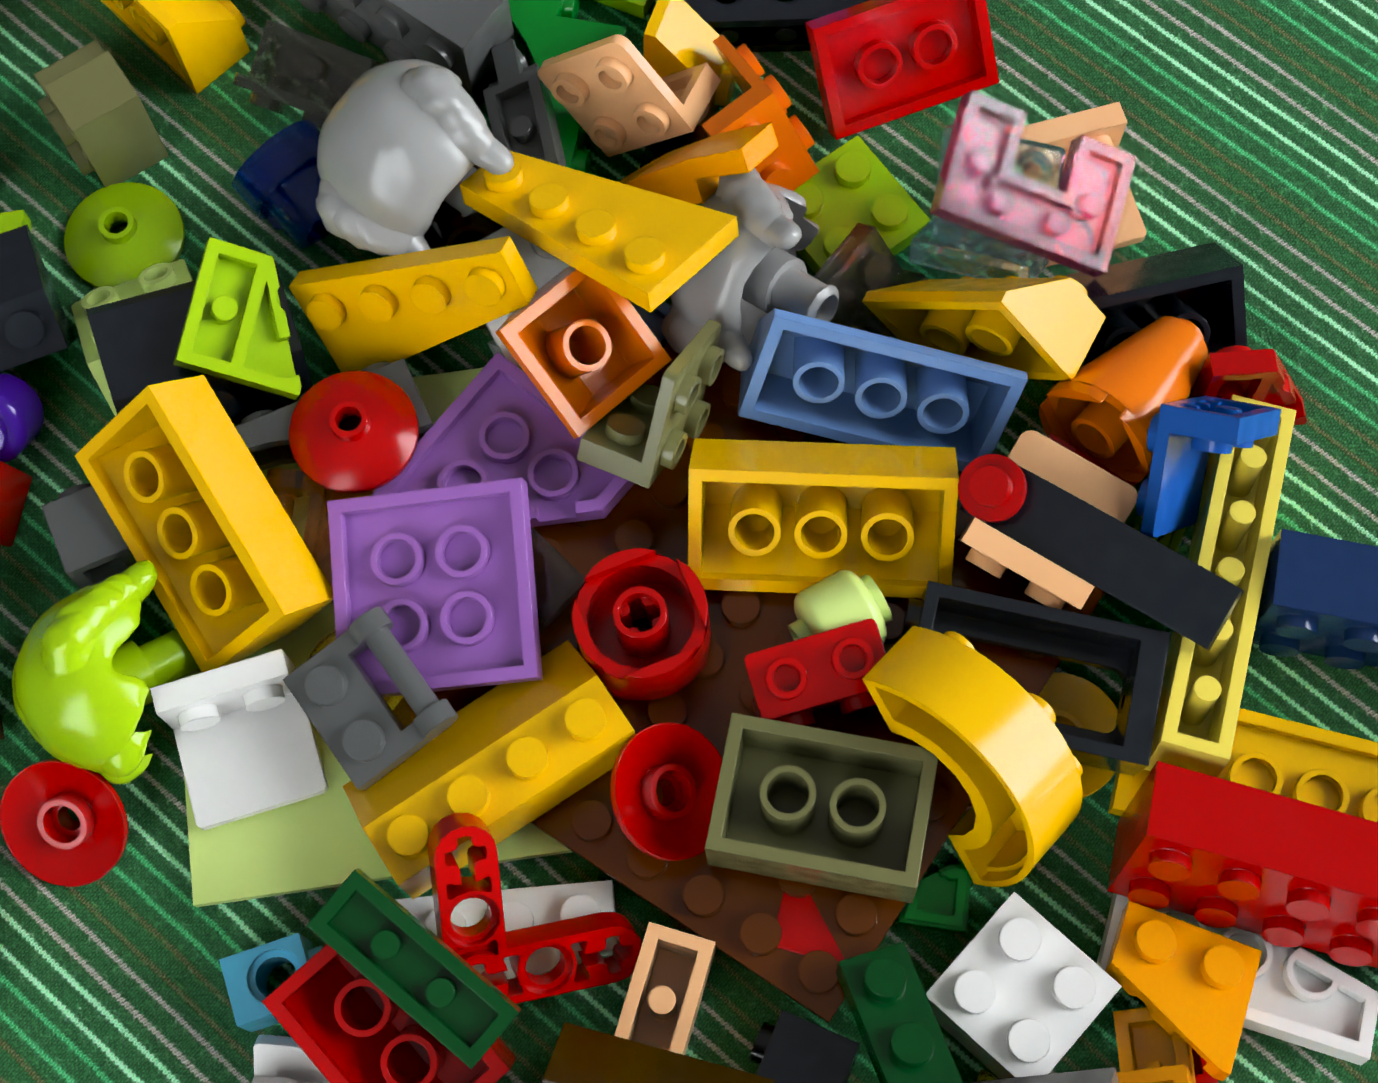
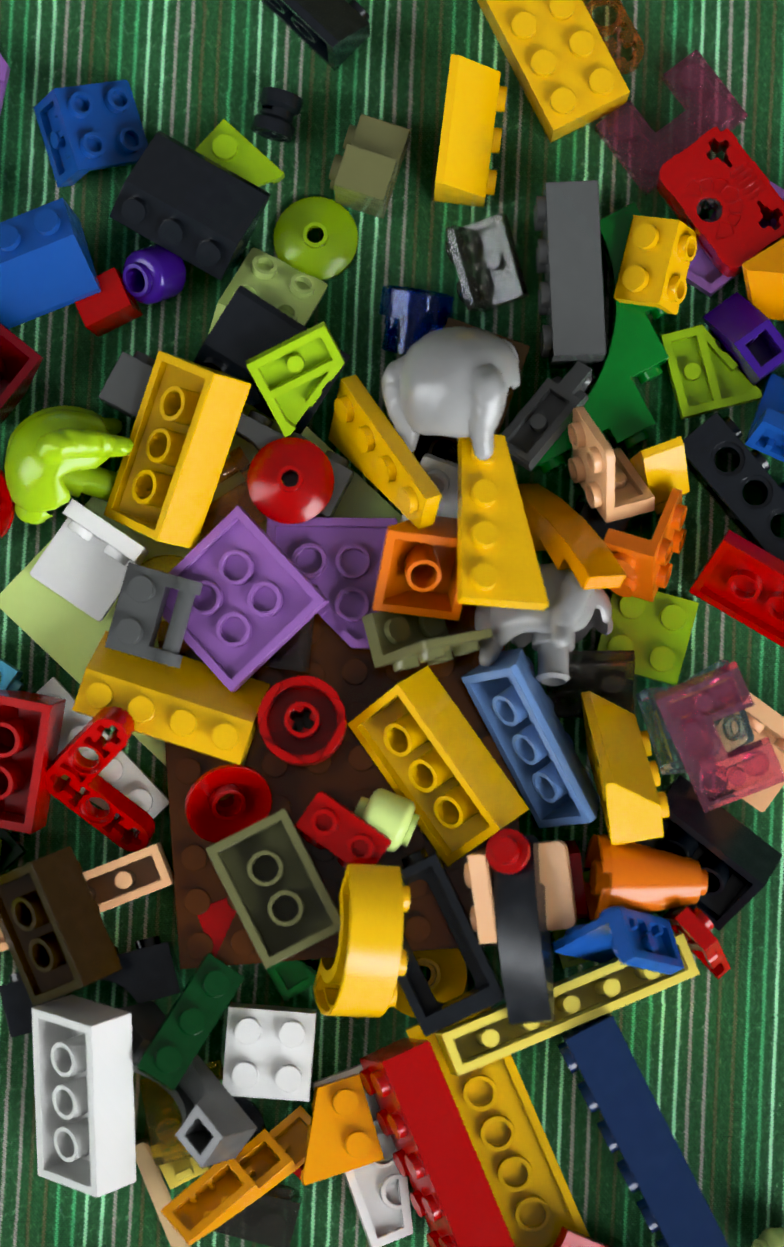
camera: 50 degrees right, 15 degrees up
dark green plate [307,868,521,1070] -> none

